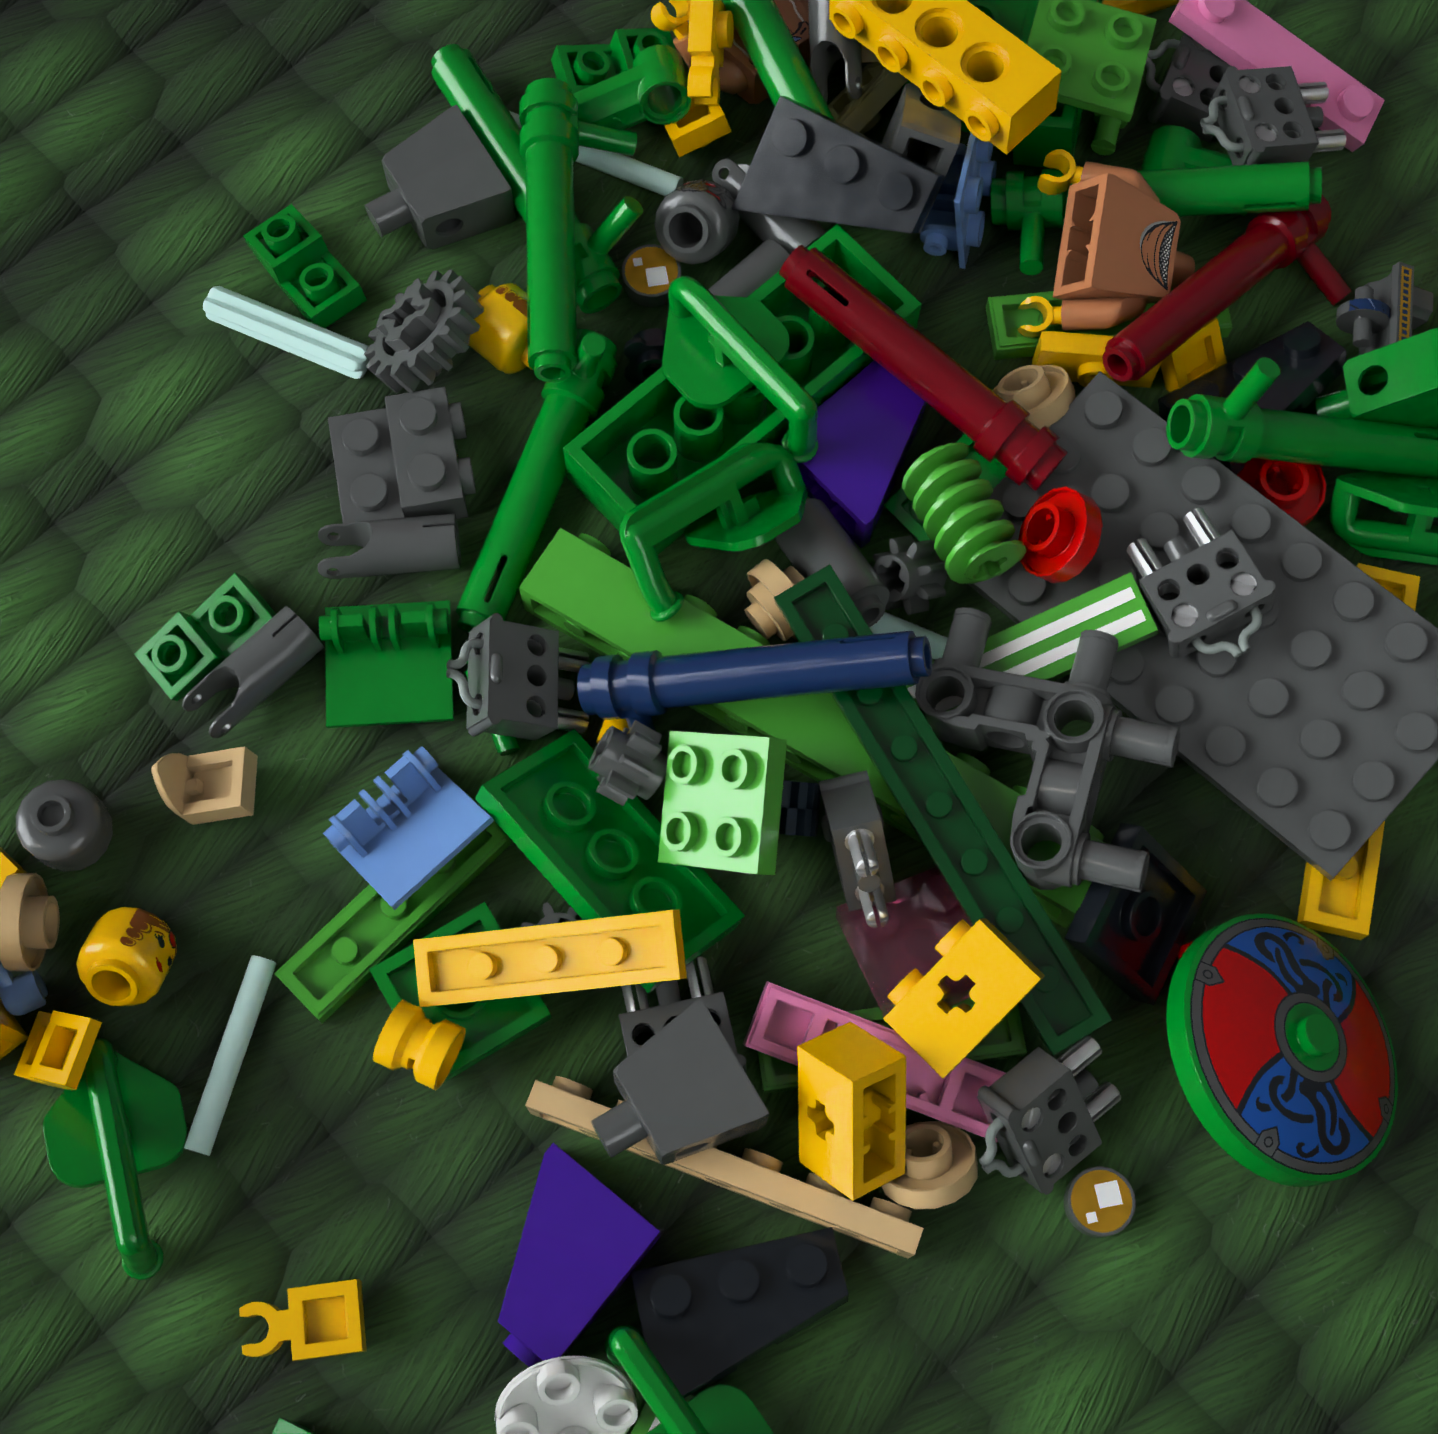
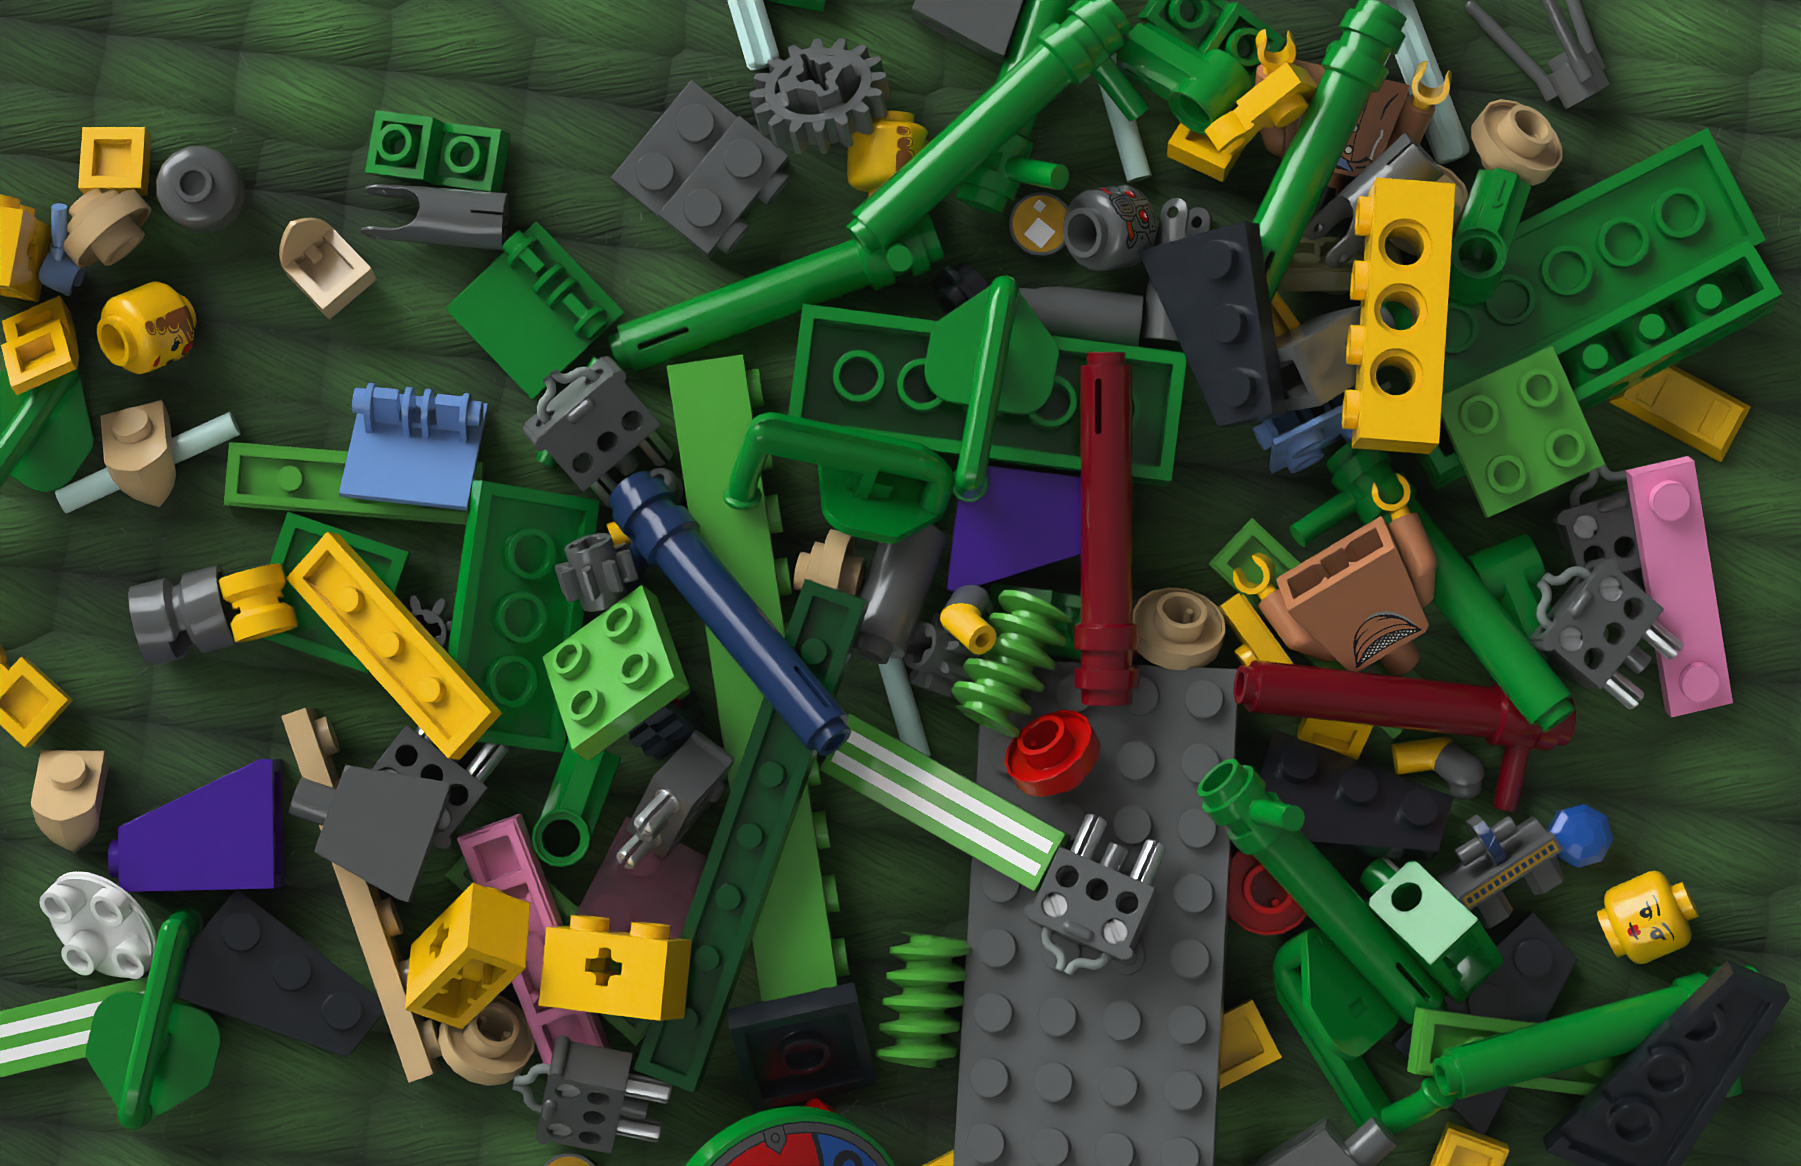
camera: 50 degrees right, 15 degrees up
dark grey piece [318,513,461,579] -> none
dark grey pin [915,607,1180,893] -> none
none -> tan plate [31,750,109,853]
none -> tan plate [100,400,176,507]
none -> dark grey wheel [128,565,239,666]
none -> green piece [532,739,622,868]
none -> bright green piece [875,931,971,1069]
none -> yellow arm [940,585,996,655]
none -> arm [1392,737,1485,800]
none -> blue tile [1546,804,1614,868]

